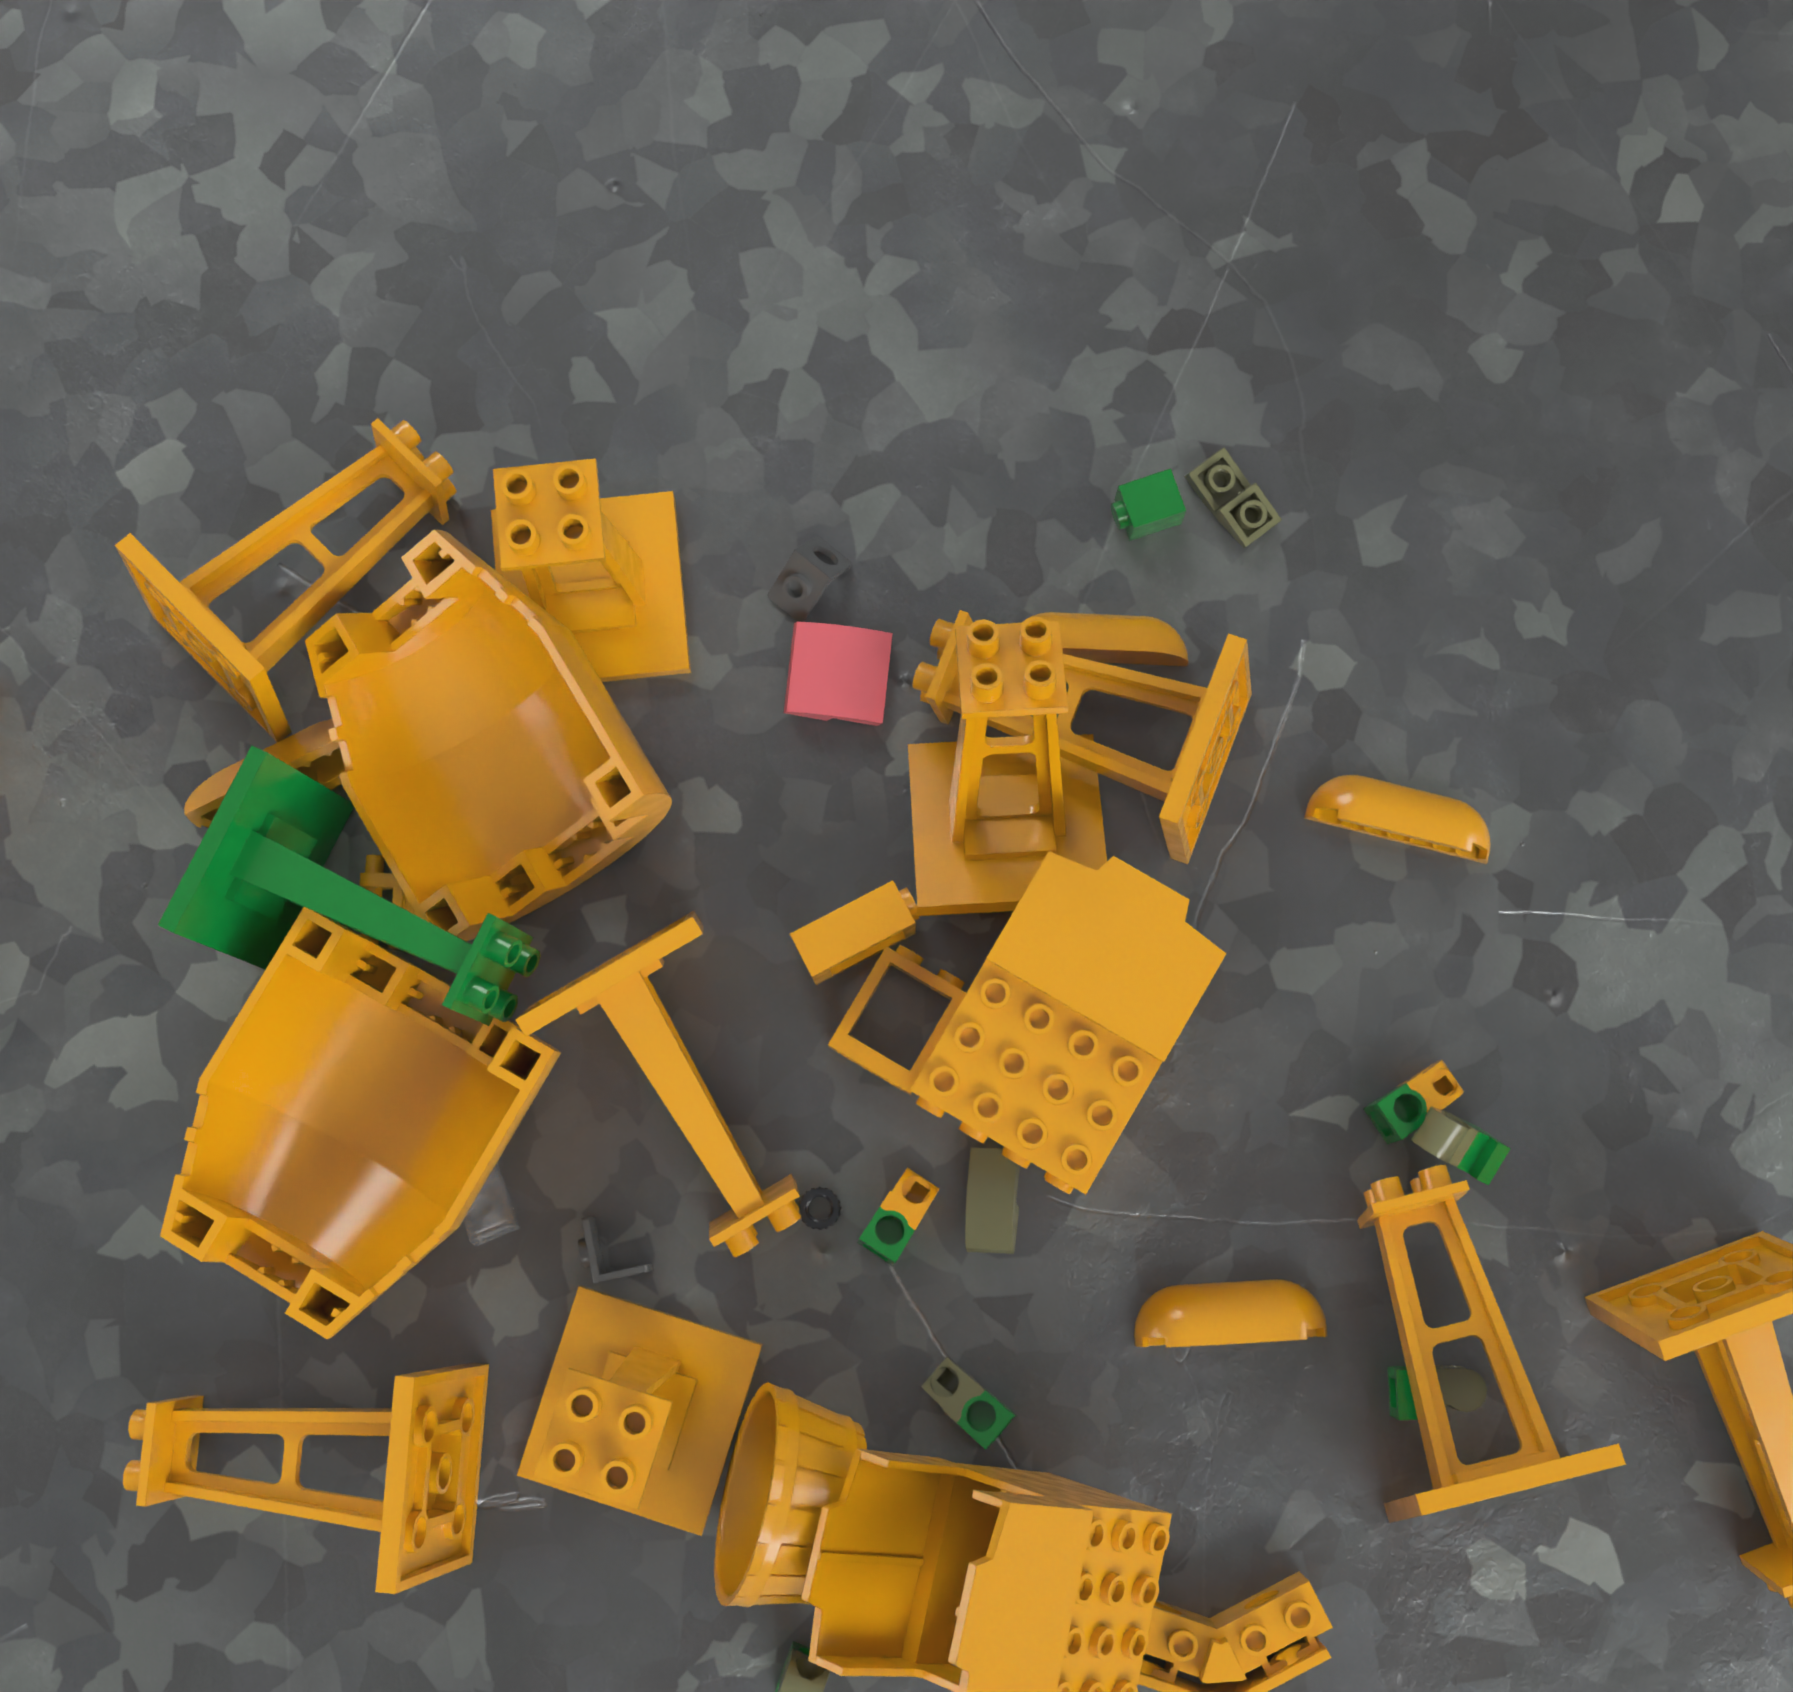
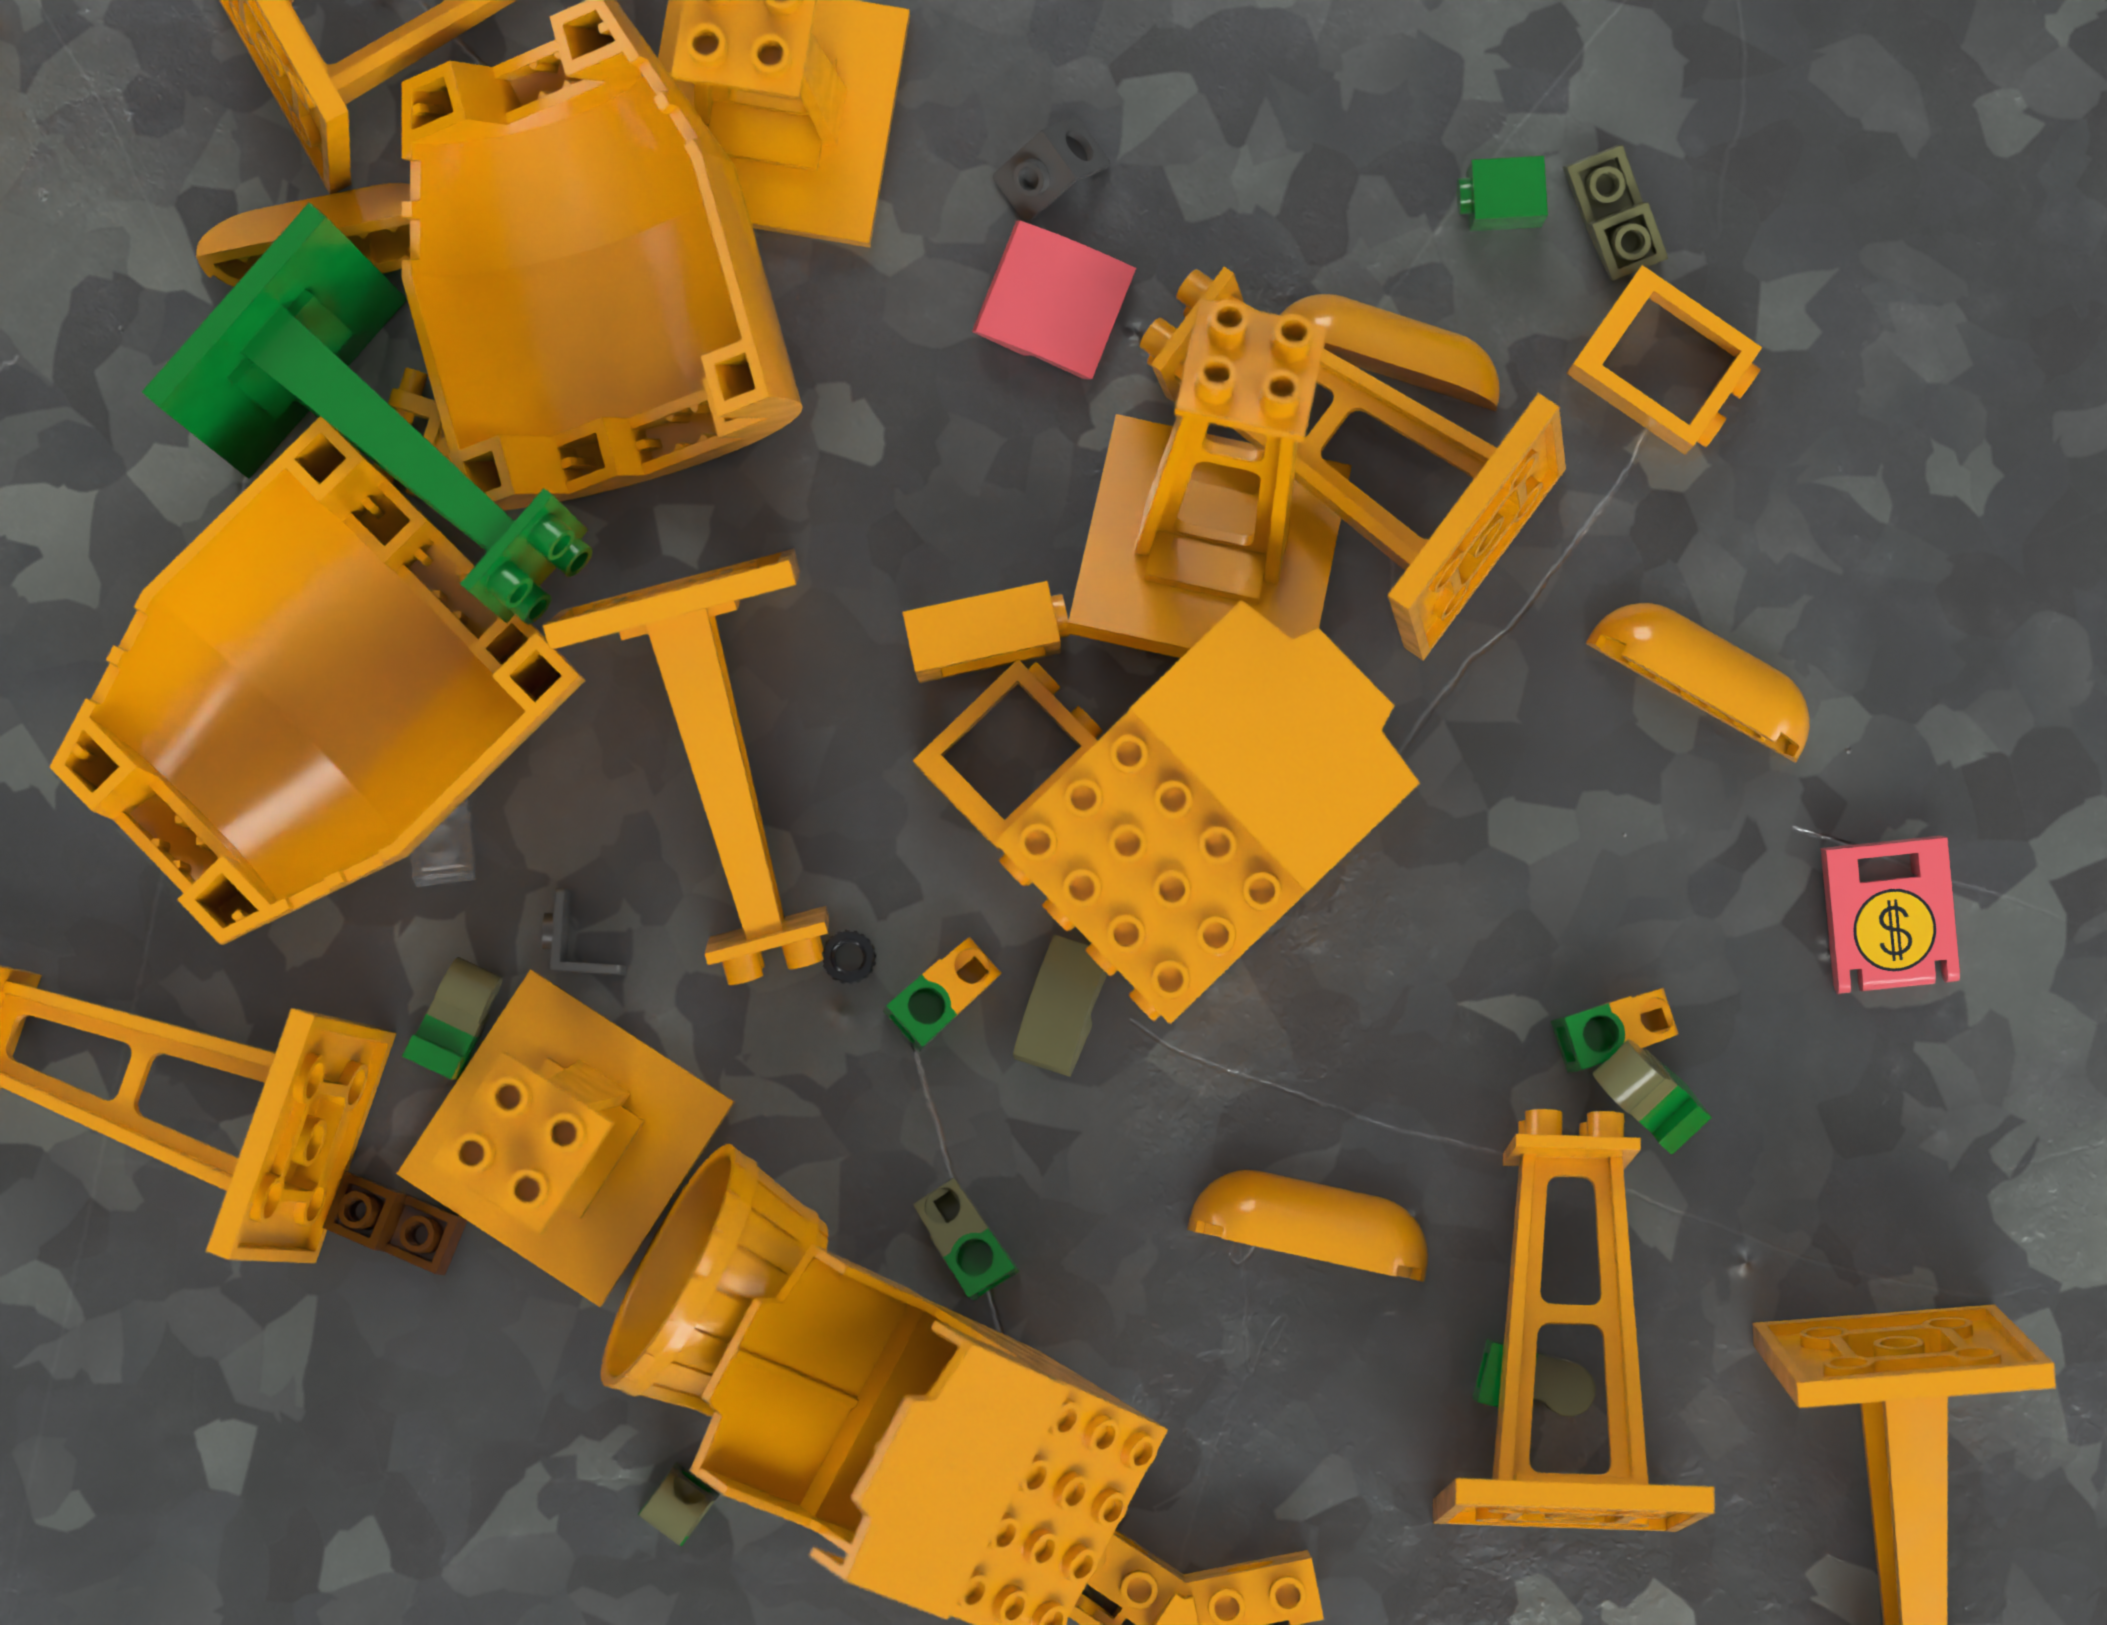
camera: 15 degrees right, 5 degrees up
none -> reddish brown slope [322,1171,467,1276]
none -> leg [402,957,503,1080]
none -> light orange window [1566,265,1762,455]
none -> coral container [1820,836,1960,994]

